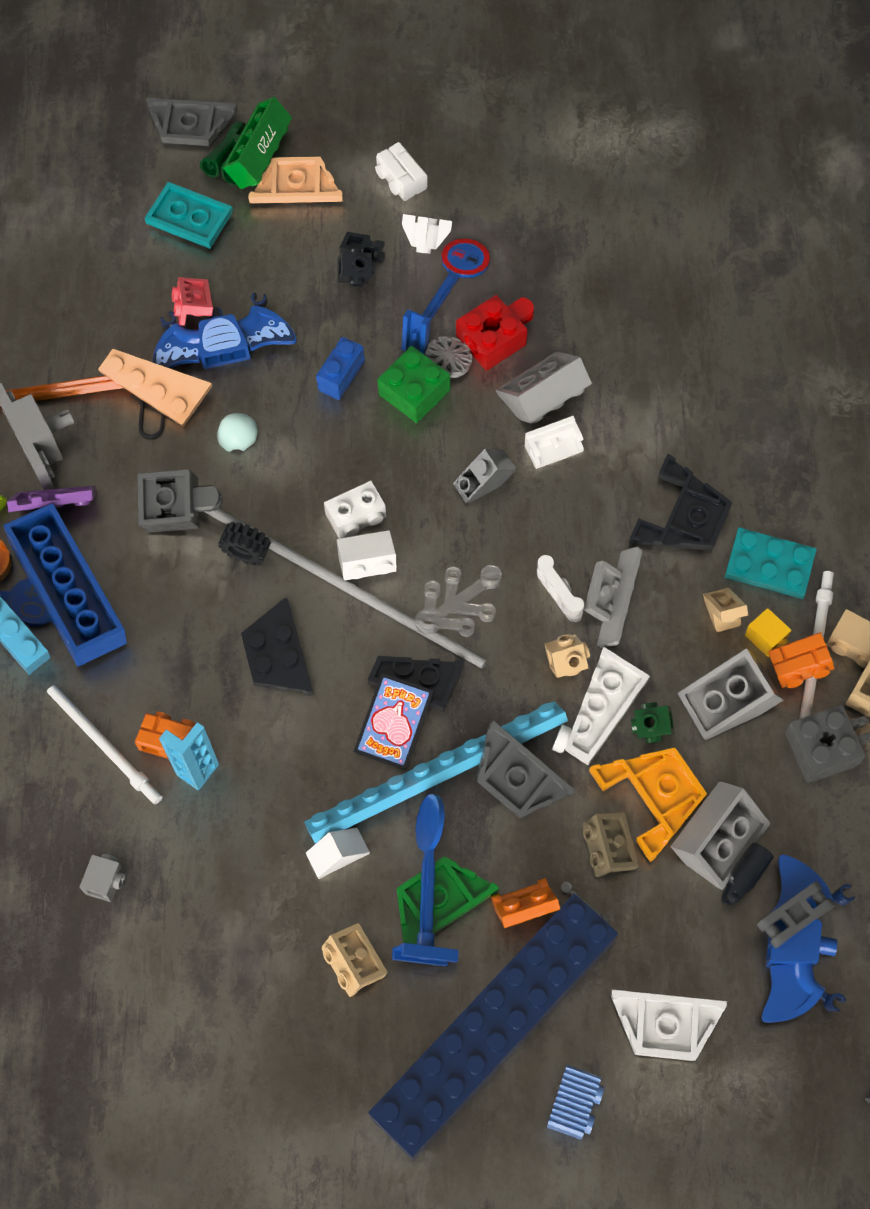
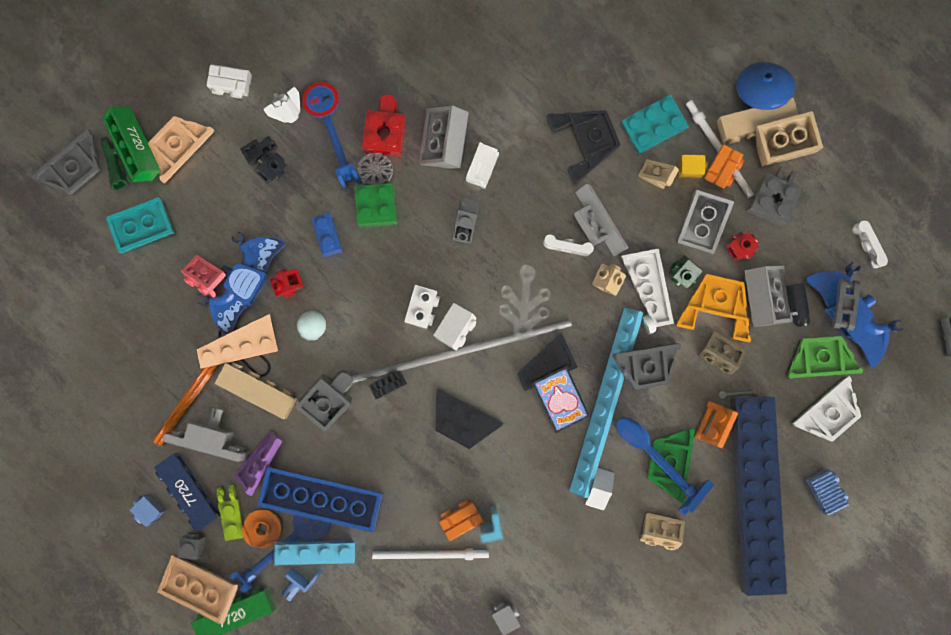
camera: 50 degrees left, 20 degrees up
none -> tan brick [214,362,297,419]
none -> red brick [270,269,304,298]
none -> red brick [725,231,759,262]
none -> bright green wing [787,336,863,378]

